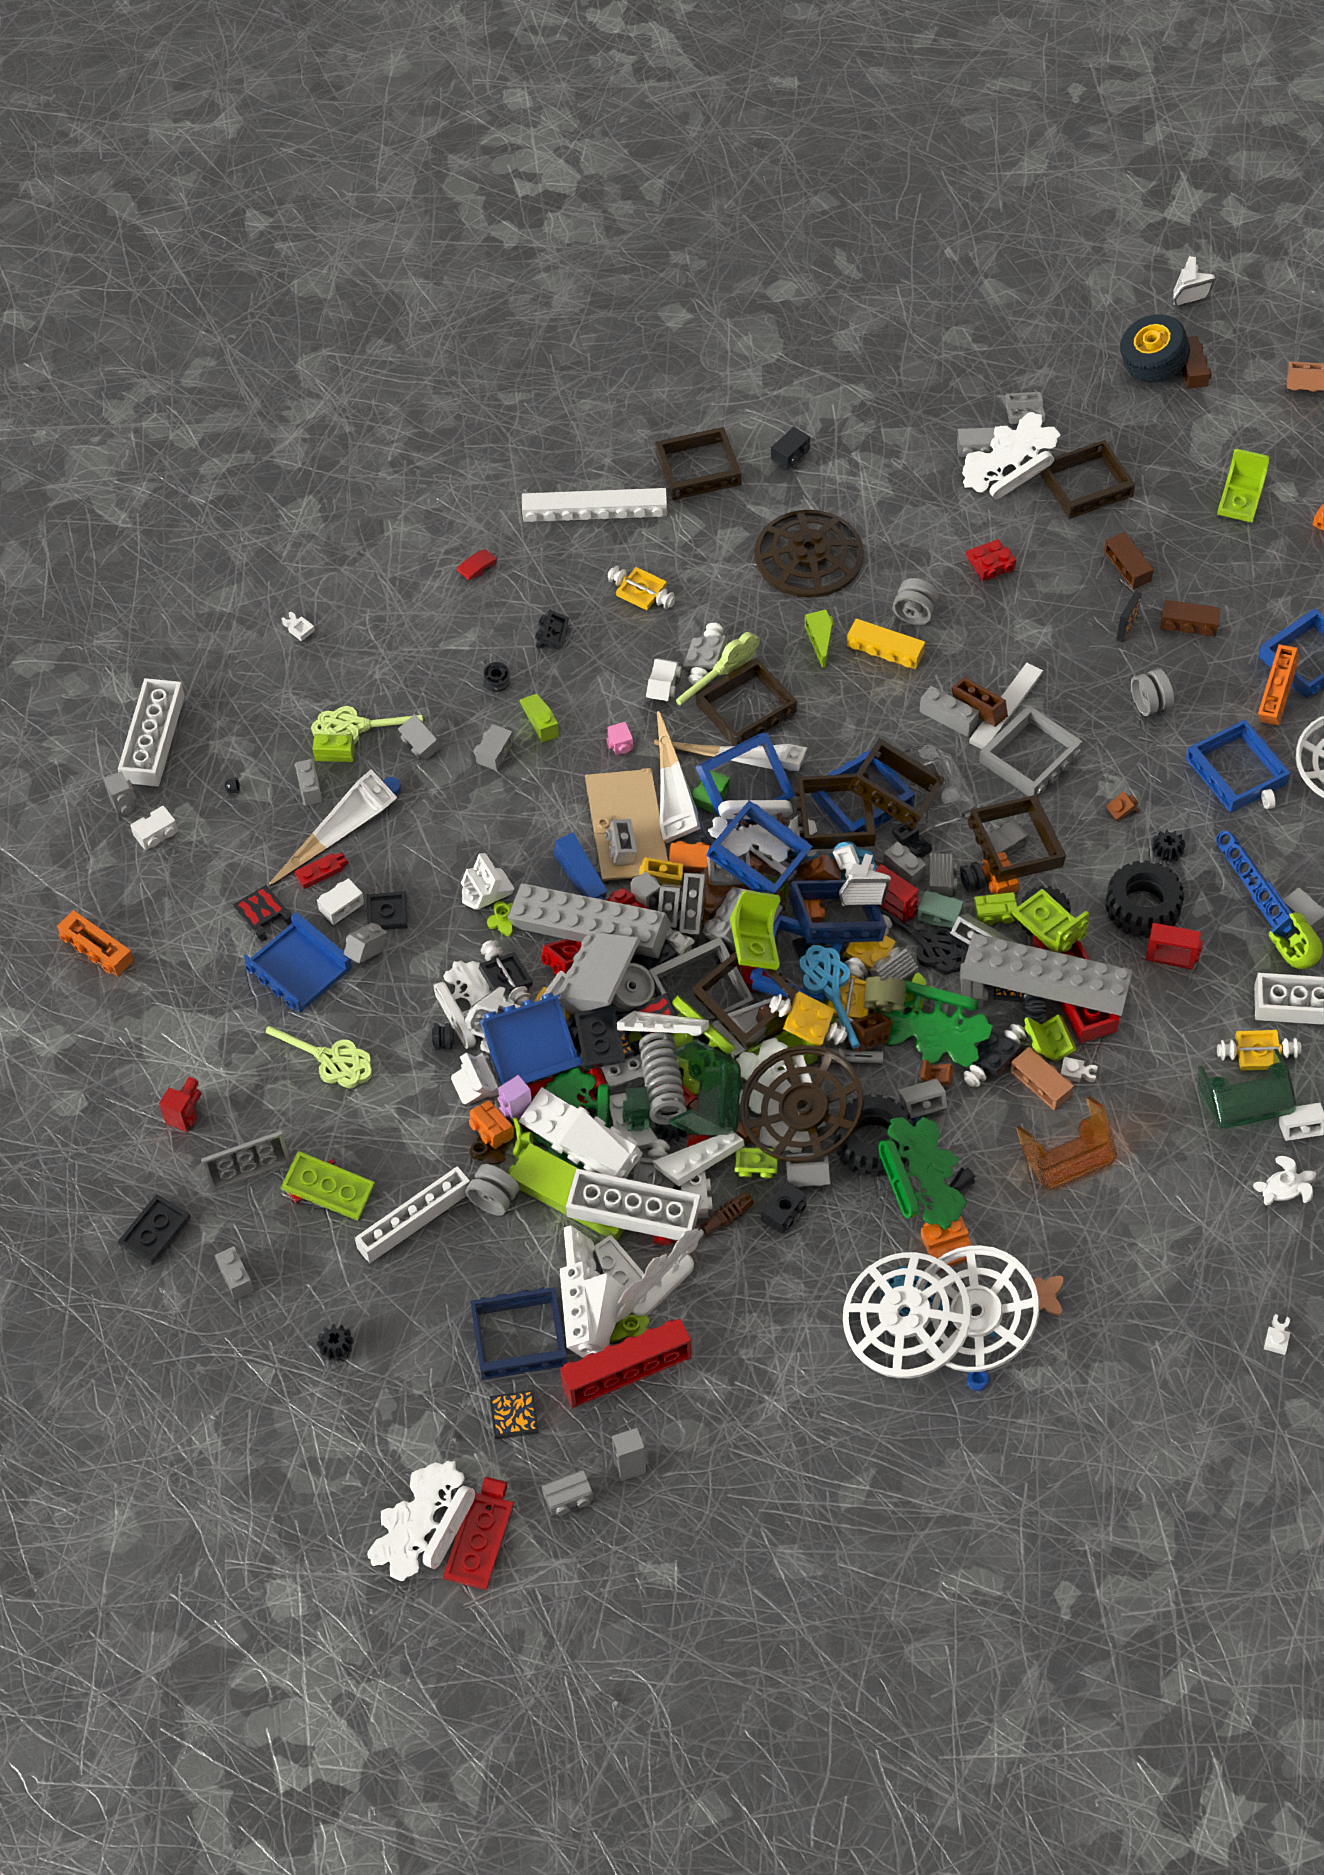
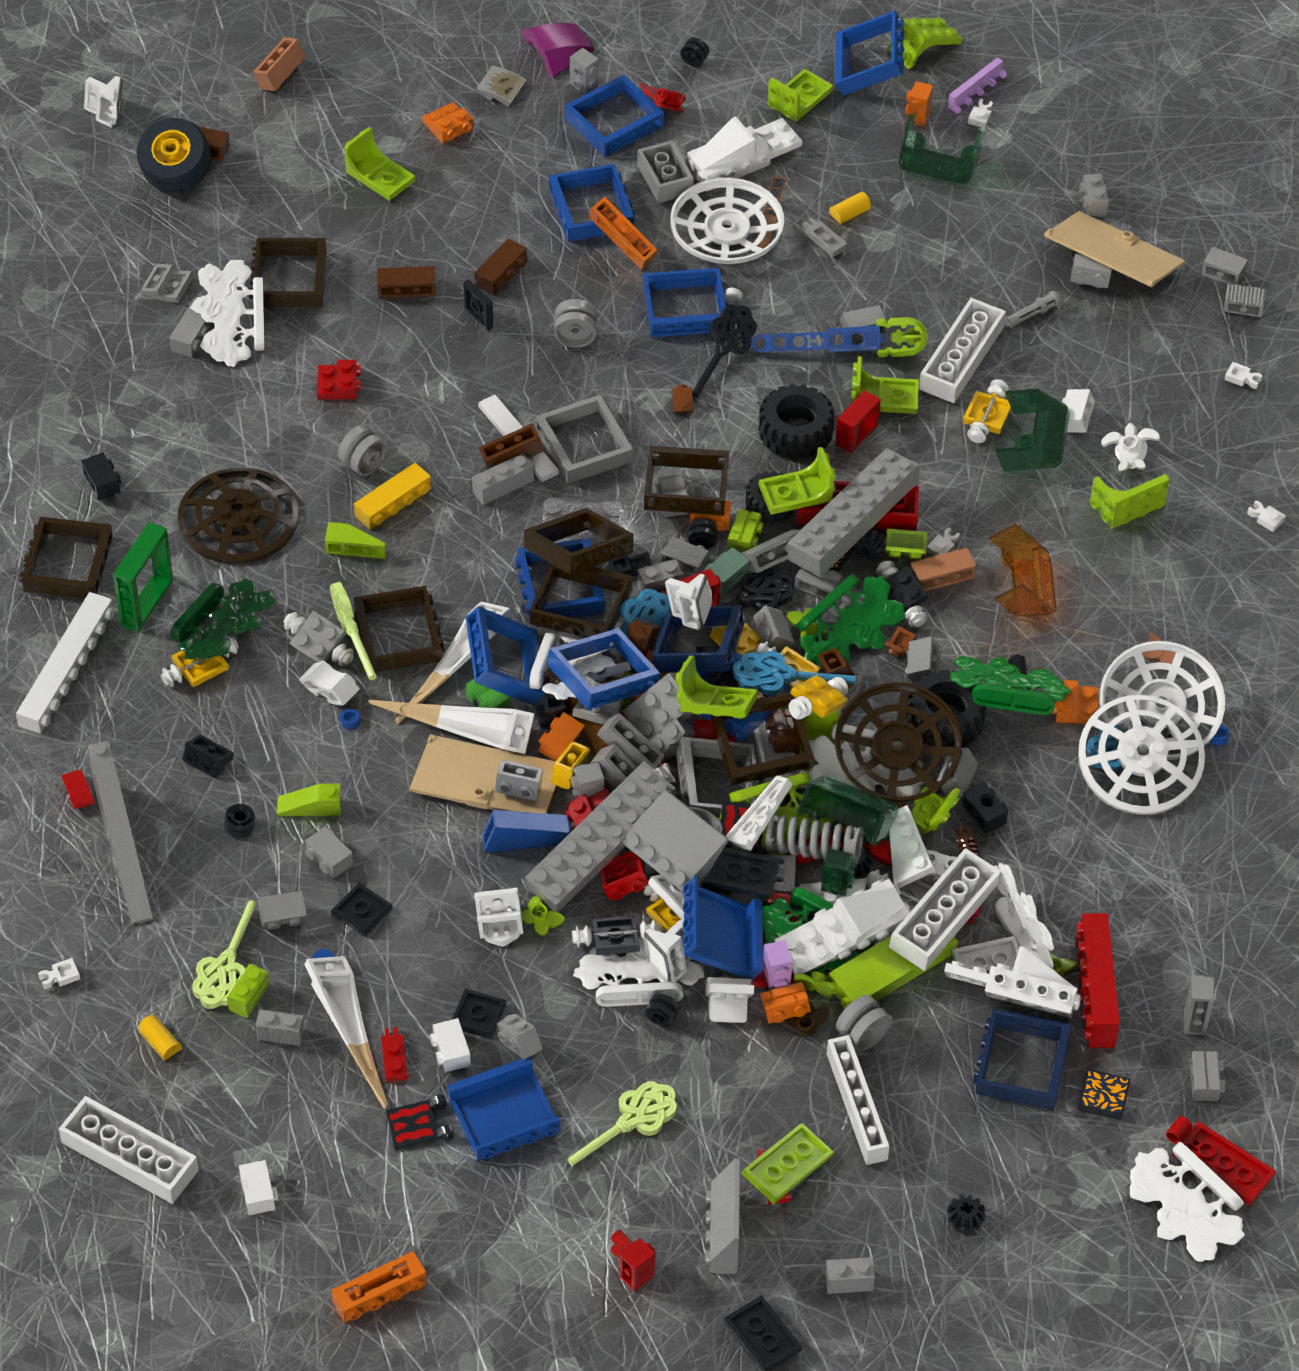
camera: 70 degrees left, 5 degrees down
light grey brick [104,771,137,817] -> none
black hinge [224,778,240,793] -> none
bright pink brick [607,722,633,755] -> none
white plate [833,844,860,880] -> none
olive brick [863,976,906,1014] -> none
black gear [1151,829,1185,863] -> none
none -> light grey slope [87,740,153,925]
none -> green window [113,522,173,632]
none -> yellow brick [138,1015,182,1061]
none -> dark green plant [170,579,276,660]
none -> black tile [331,882,392,936]
none -> blue tile [339,709,361,730]
none -> black piece [692,305,757,398]
none -> lime bracket [851,356,919,414]
none -> lime bracket [1090,474,1170,529]

